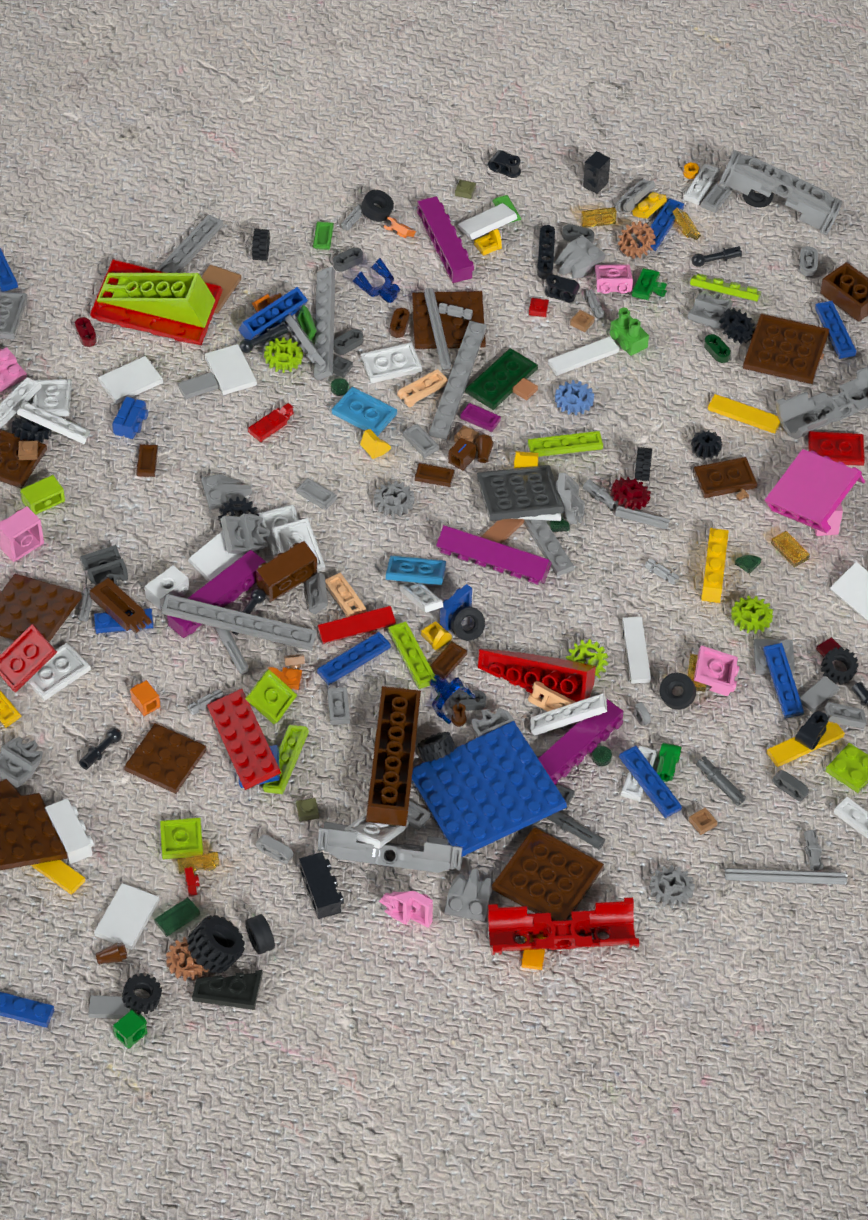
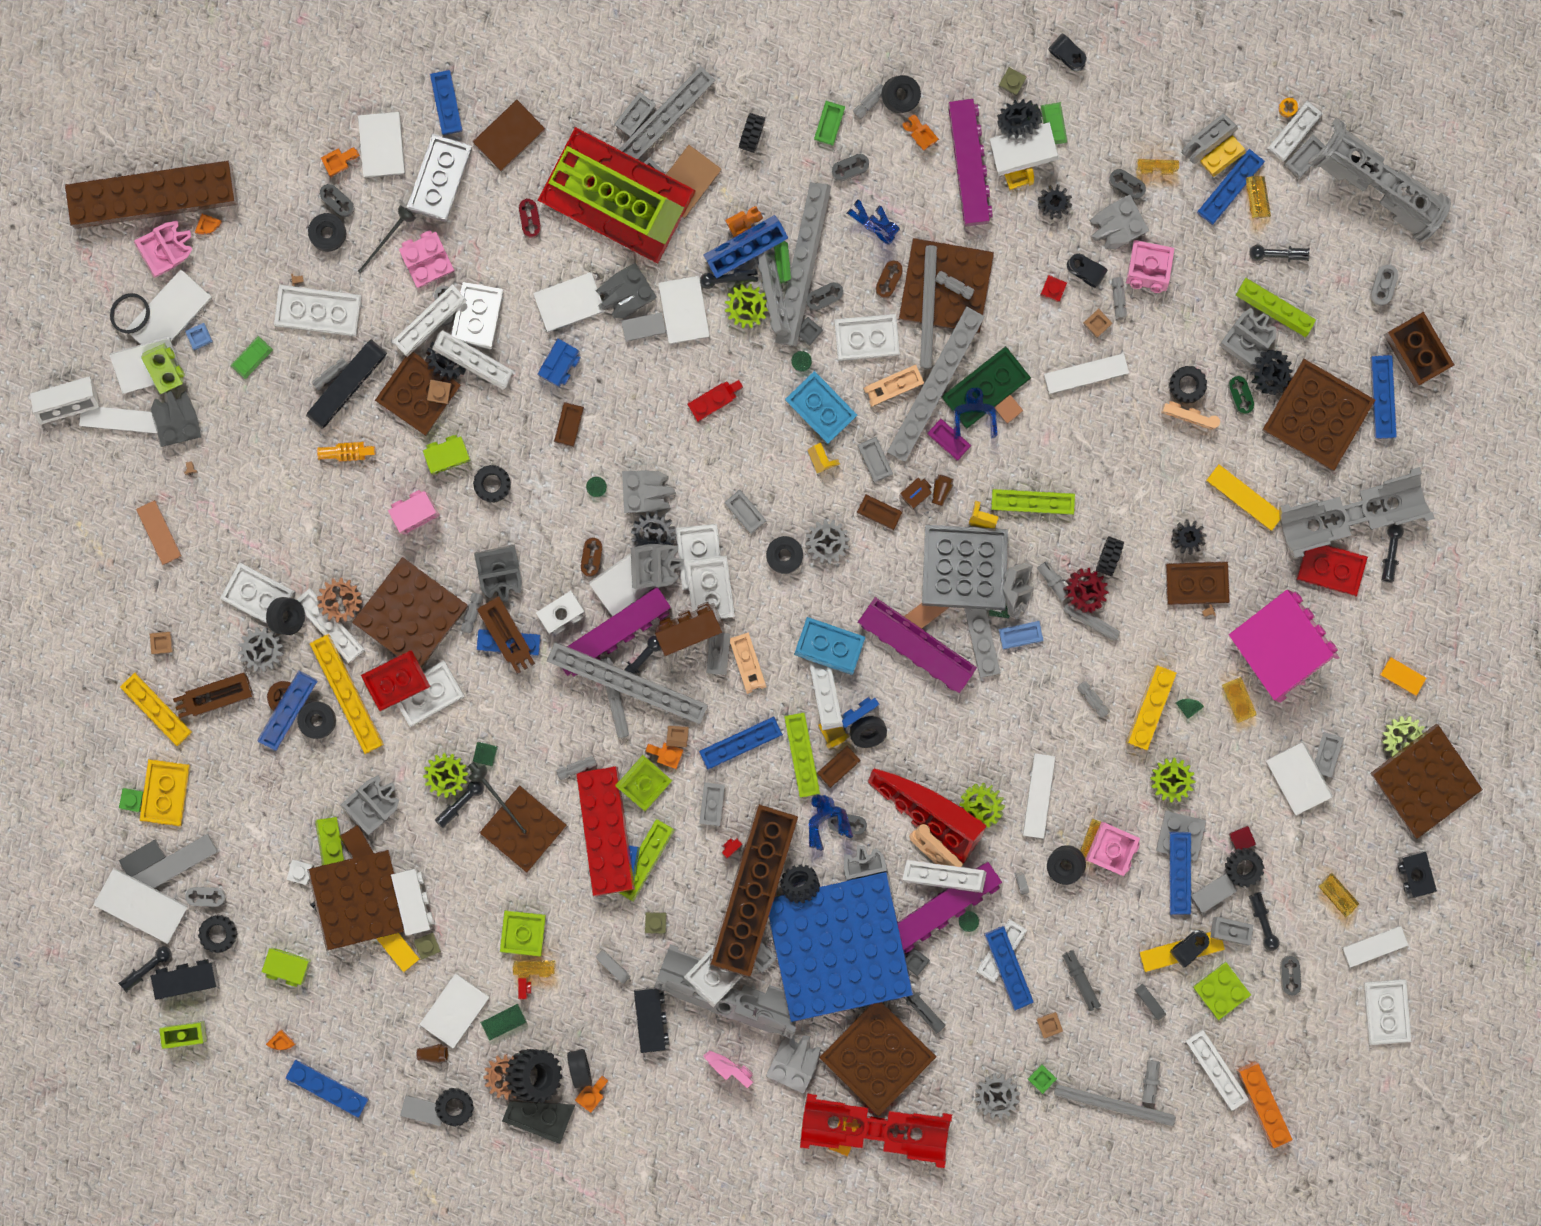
camera: 10 degrees right, 35 degrees up
green brick [113,1010,147,1049] -> none
orange brick [130,680,161,716] -> none
red tile [317,606,396,645] -> none
reddish brown pin [451,703,467,727] -> none
medium nougat plate [454,425,479,444] -> none
black beam [537,225,555,279] -> none
medium blue gear [555,380,594,415] -> none
black brick [583,151,610,194] -> none
bright green brick [610,308,649,356] -> none
nougat gear [618,221,656,259] -> none
green plate [632,268,667,301] -> none
green piece [657,742,682,782] -> none
none -> olive plate [413,932,441,960]
none -> lime gear [423,753,469,798]
none -> pearl dark grey sword [468,762,527,833]
none -> reddish brown tile [472,100,546,172]
none -> clear green tile [472,742,498,767]
none -> black tyre [473,465,511,503]
none -> orange plate [575,1076,608,1113]
none -> reddish brown beam [581,538,603,577]
none -> clear green tile [586,477,607,498]
none -> dark grey plate [596,263,657,318]
none -> light grey plate [614,92,656,137]
none -> red plate [722,838,742,858]
none -> black tyre [766,536,803,574]
none -> clear blue piece [953,388,998,439]
none -> black gear [997,99,1042,139]
none -> medium blue tile [998,621,1044,649]
none -> bright green plate [1027,1064,1057,1094]
none -> black gear [1037,184,1072,220]
none -> light nougat plate [1161,401,1220,430]
none -> black tyre [1169,366,1207,404]

